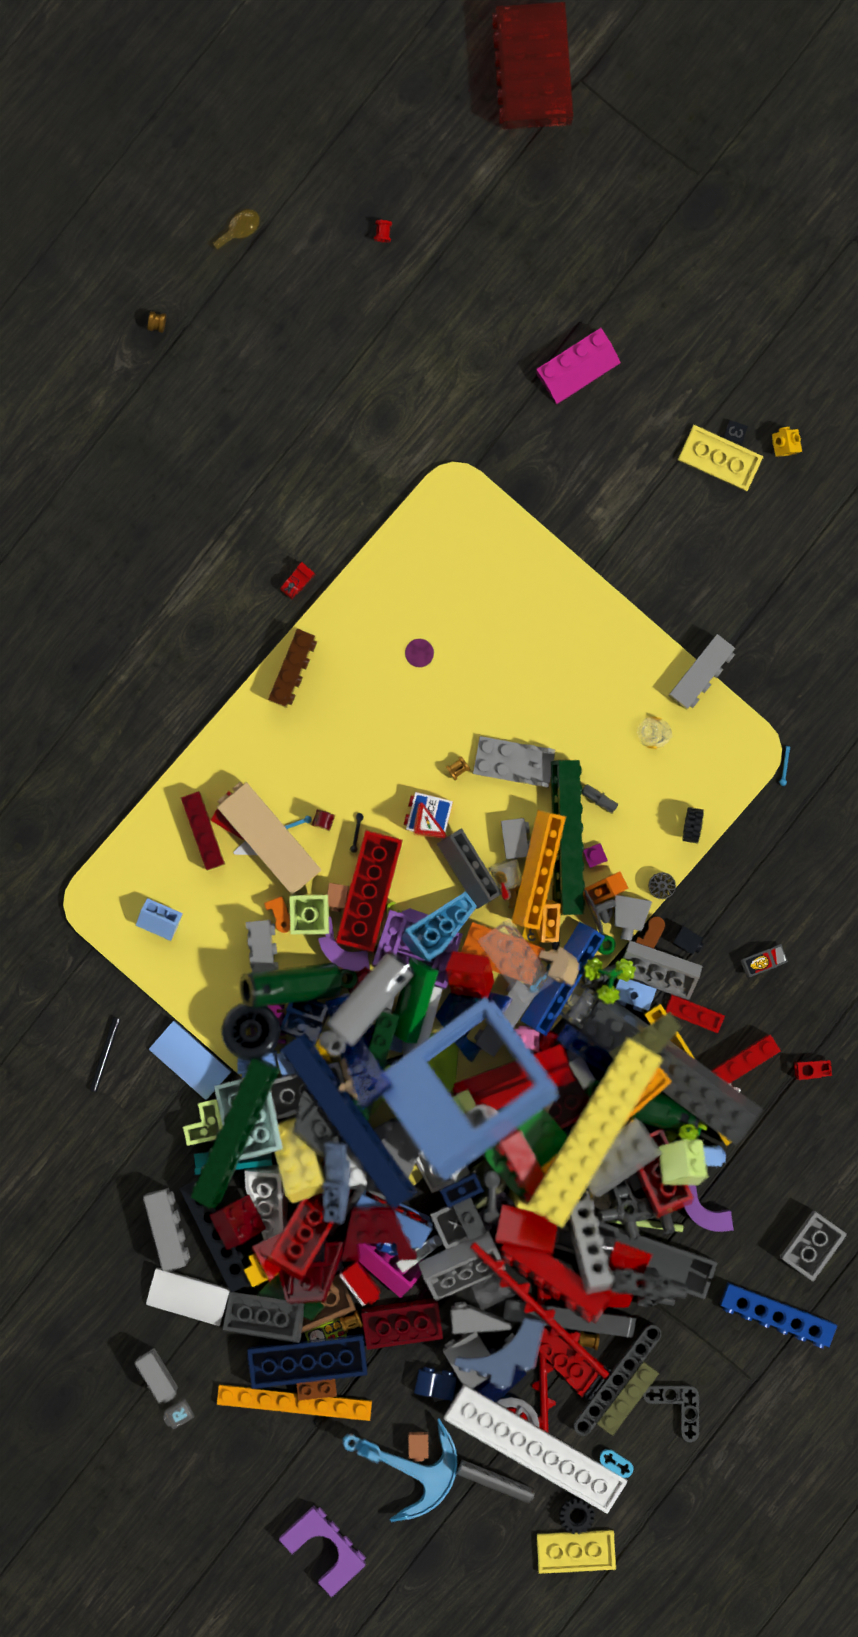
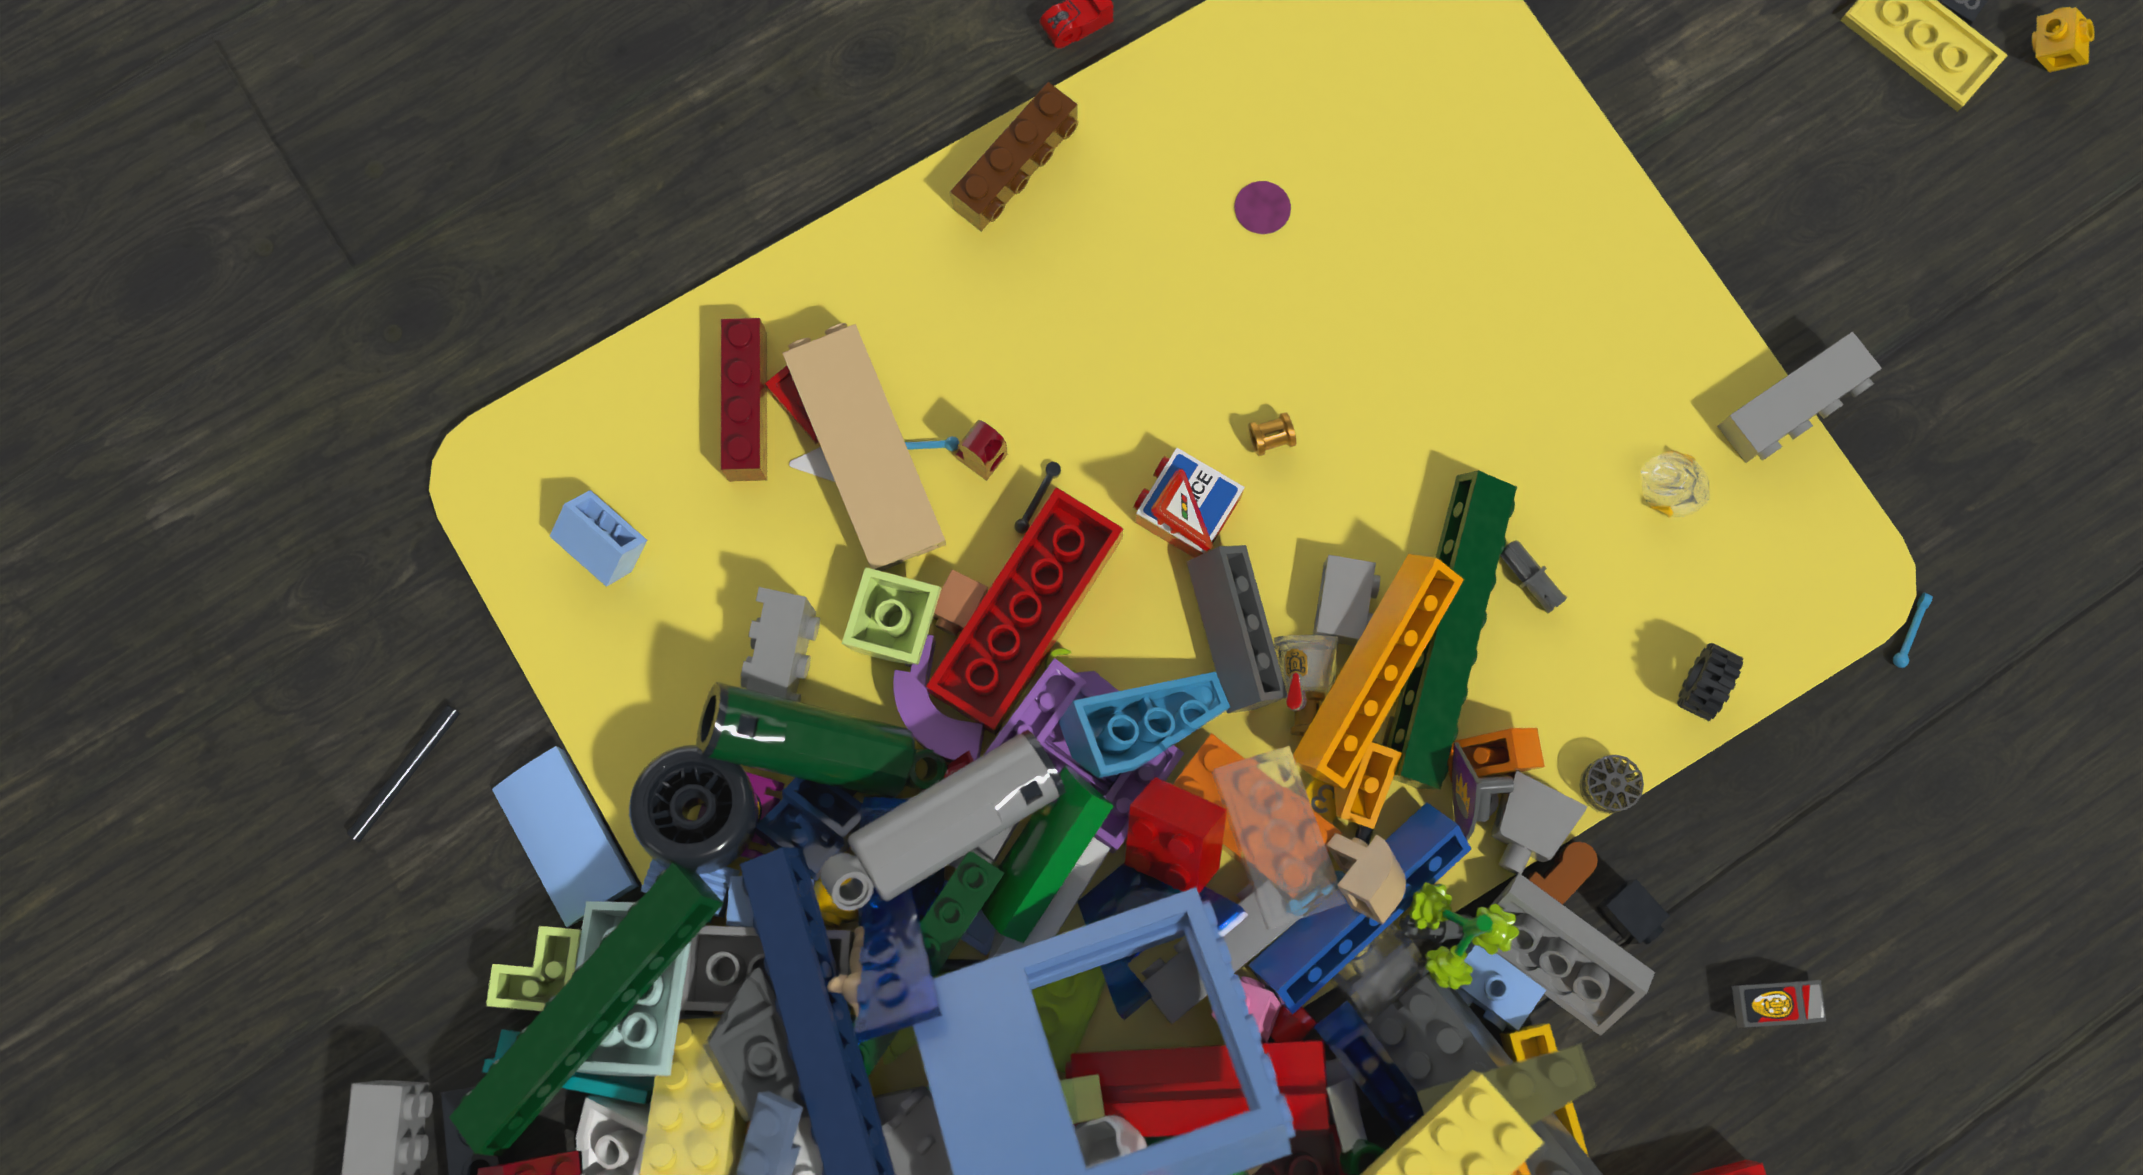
camera: 20 degrees right, 10 degrees down
orange leg [264,896,290,933] -> none
light grey hinge [473,736,555,788] -> none
magenta plate [583,843,608,868] -> none
green plate [598,935,616,955] -> none
red tile [665,994,725,1033] -> none

